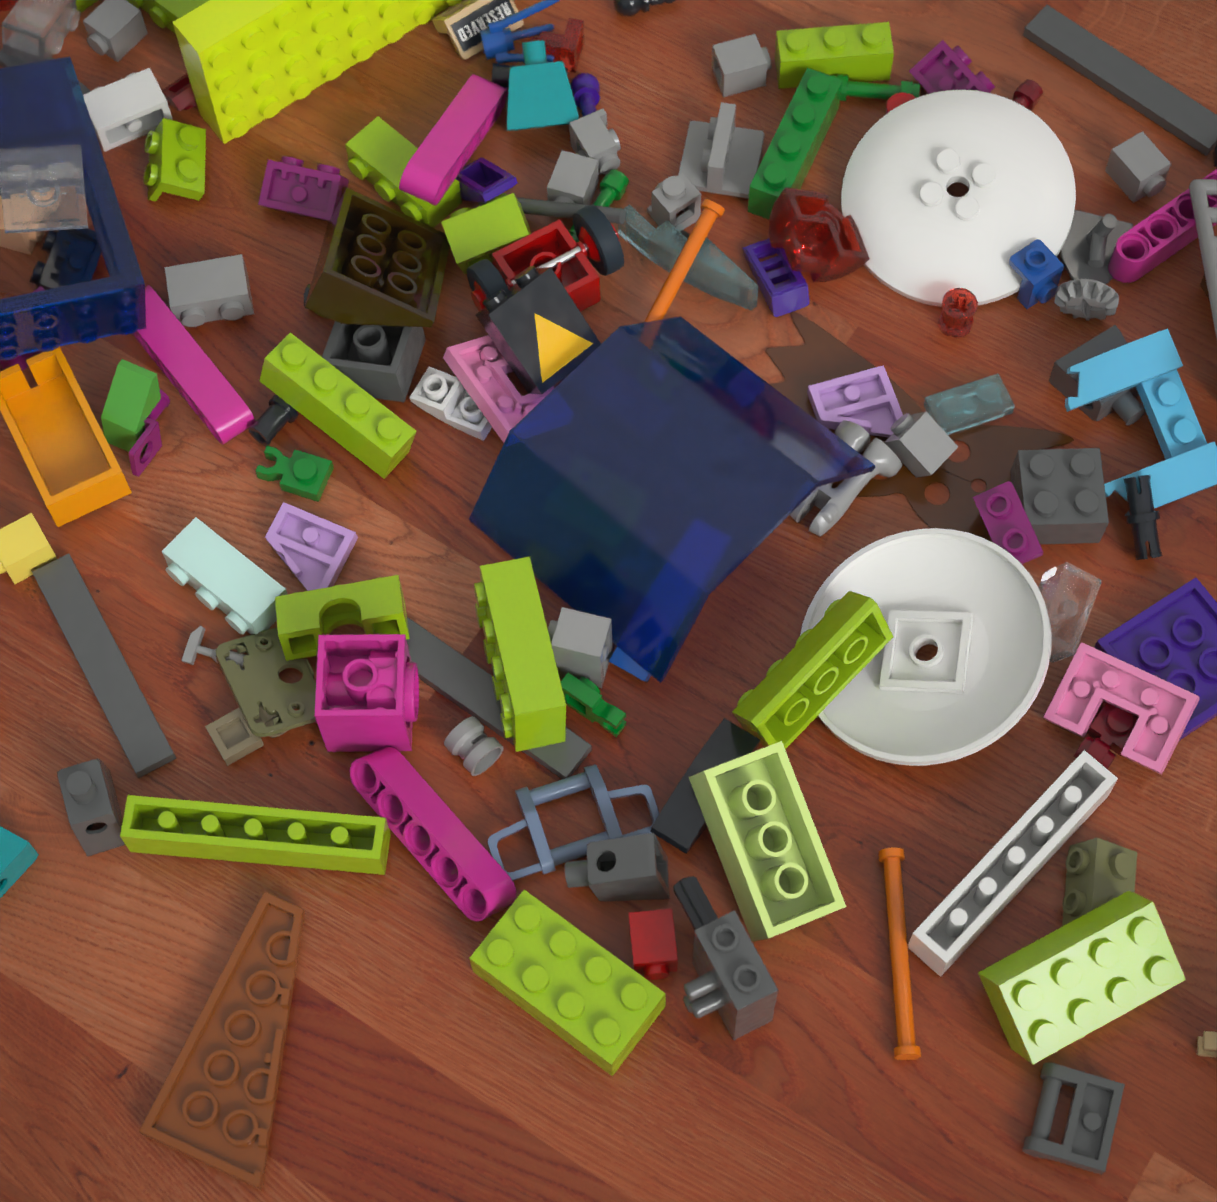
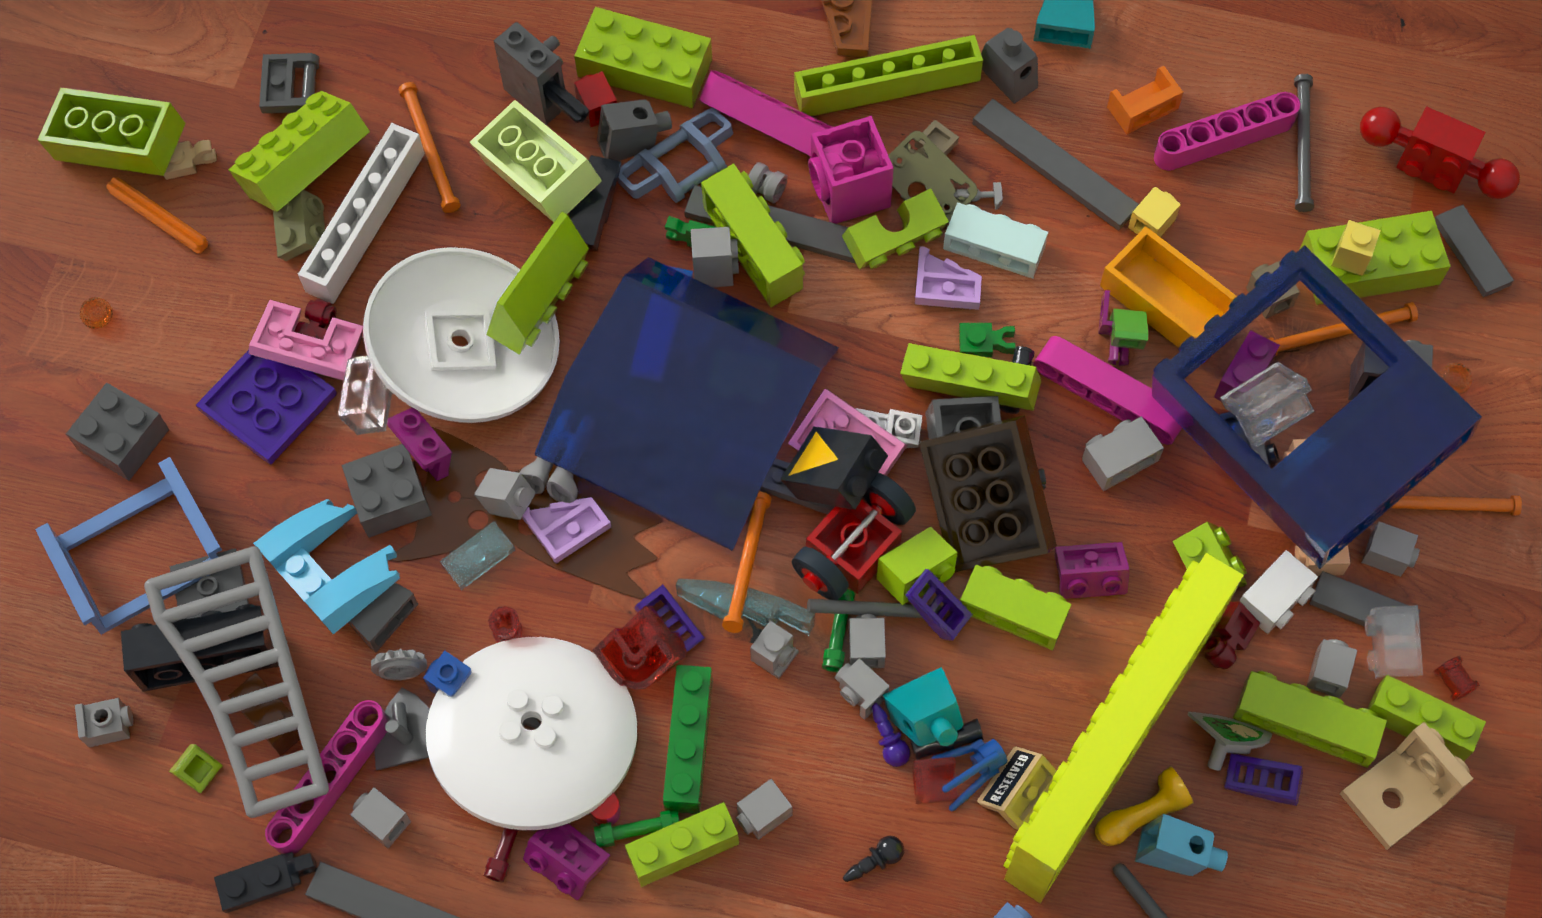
camera: 160 degrees right, 0 degrees up
dark pink beam [399,74,508,205] -> none
light grey bracket [678,102,764,198] -> none
black pin [1123,475,1163,560] -> none

